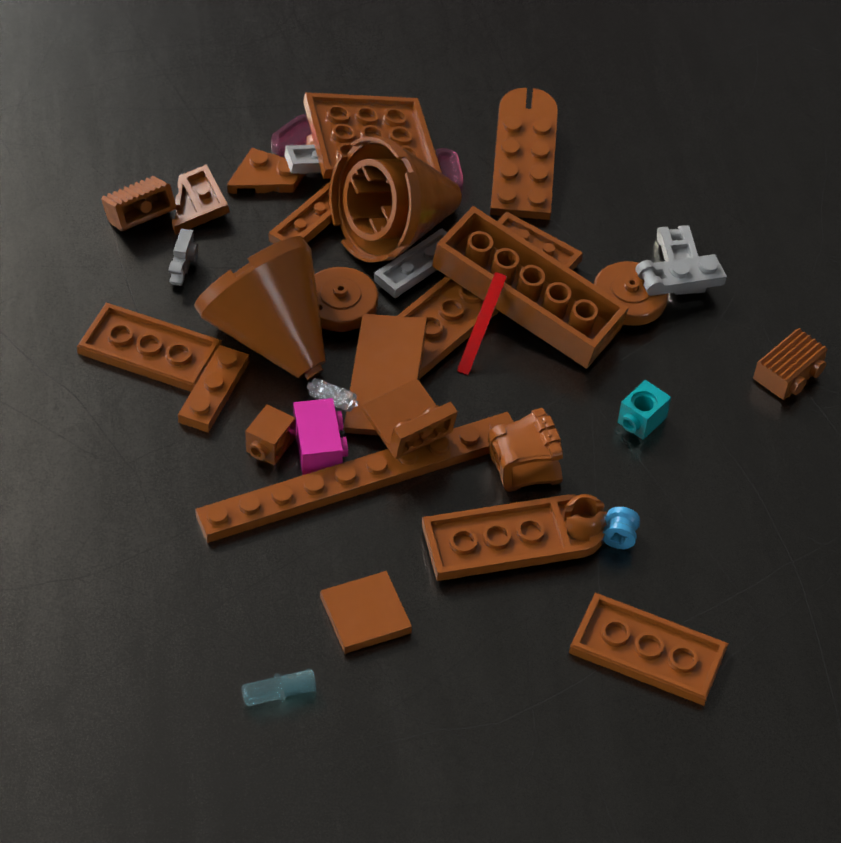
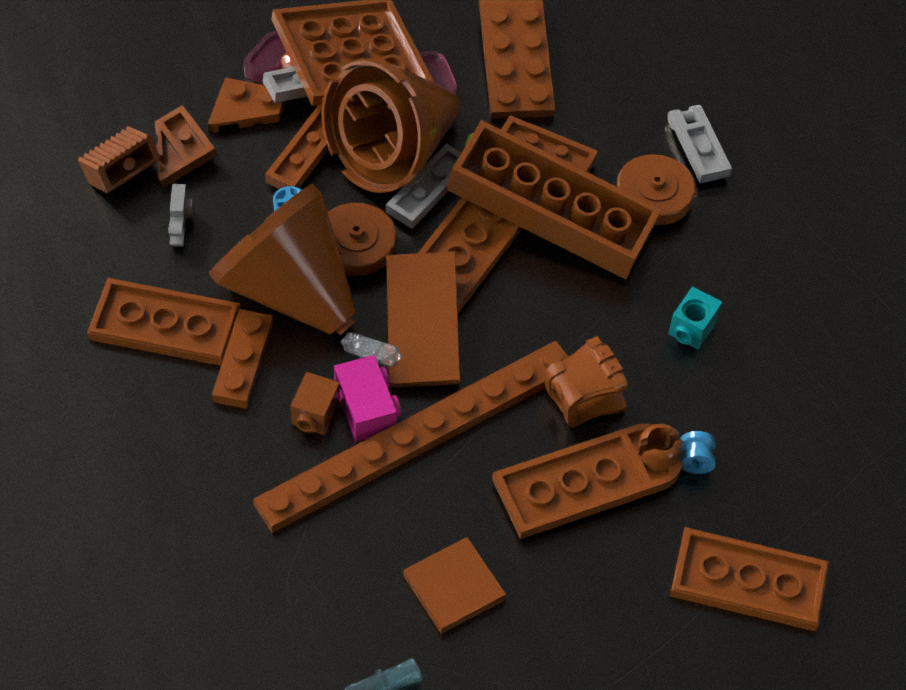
camera: 10 degrees left, 5 degrees up
dark orange bracket [362,380,458,459] -> none
red sticker [457,272,507,375] -> none
light grey plate [635,254,727,296] -> none
dark orange brick [753,328,828,401] -> none

